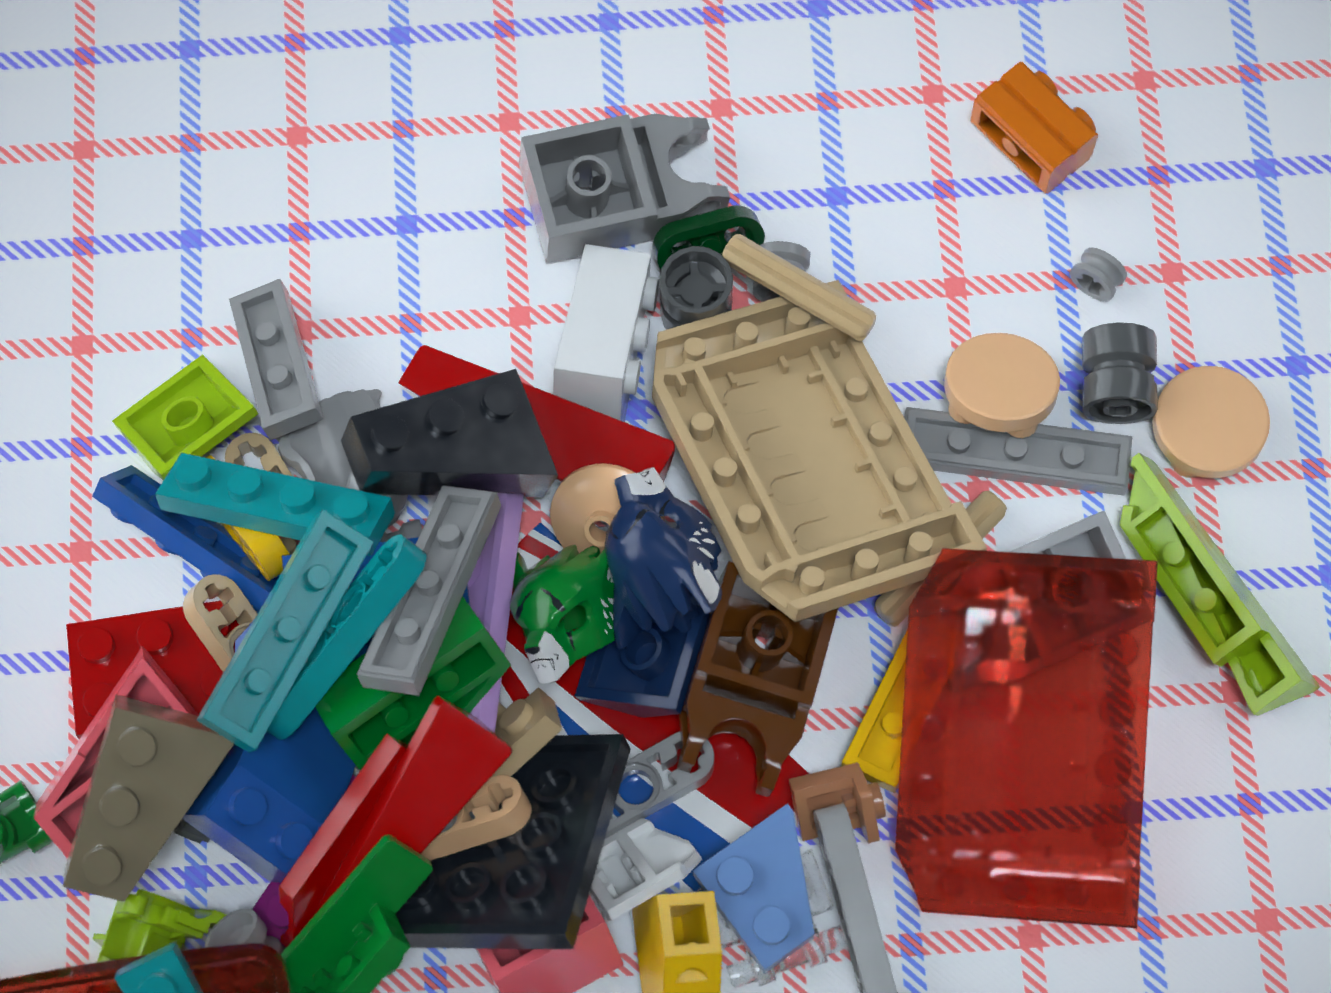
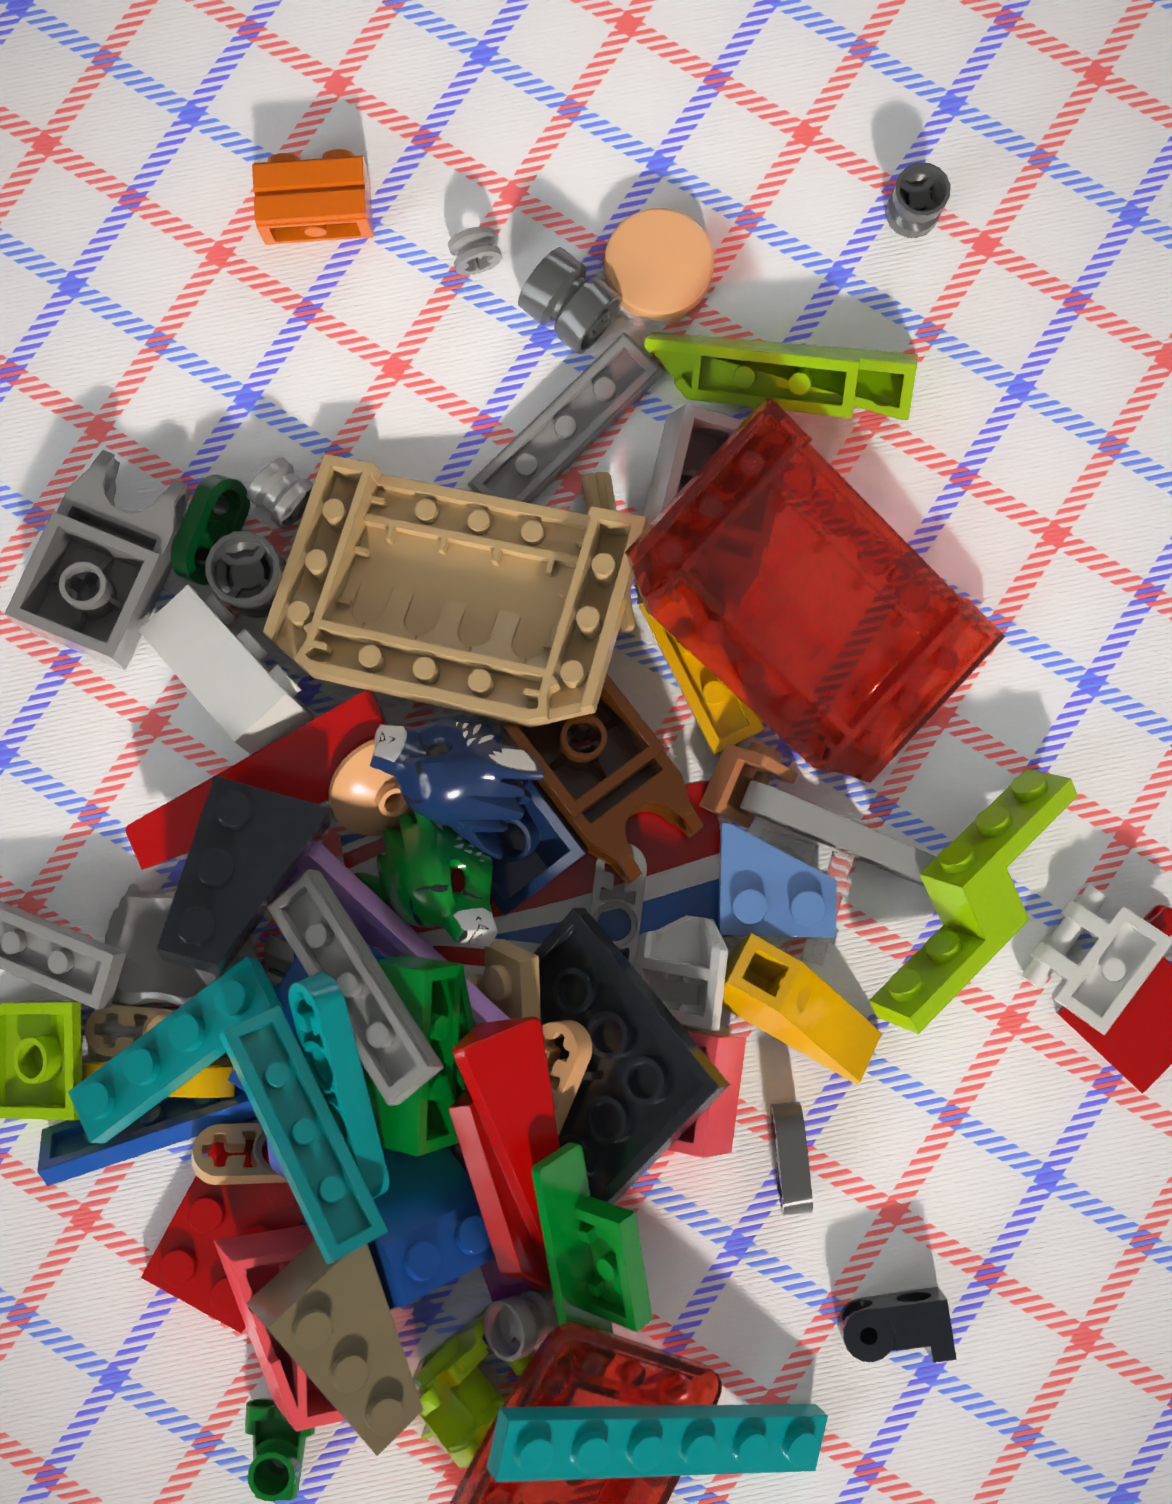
camera: 50 degrees left, 15 degrees up
tan axle [722,234,876,341] -> none
light nougat tile [944,333,1060,438] -> none

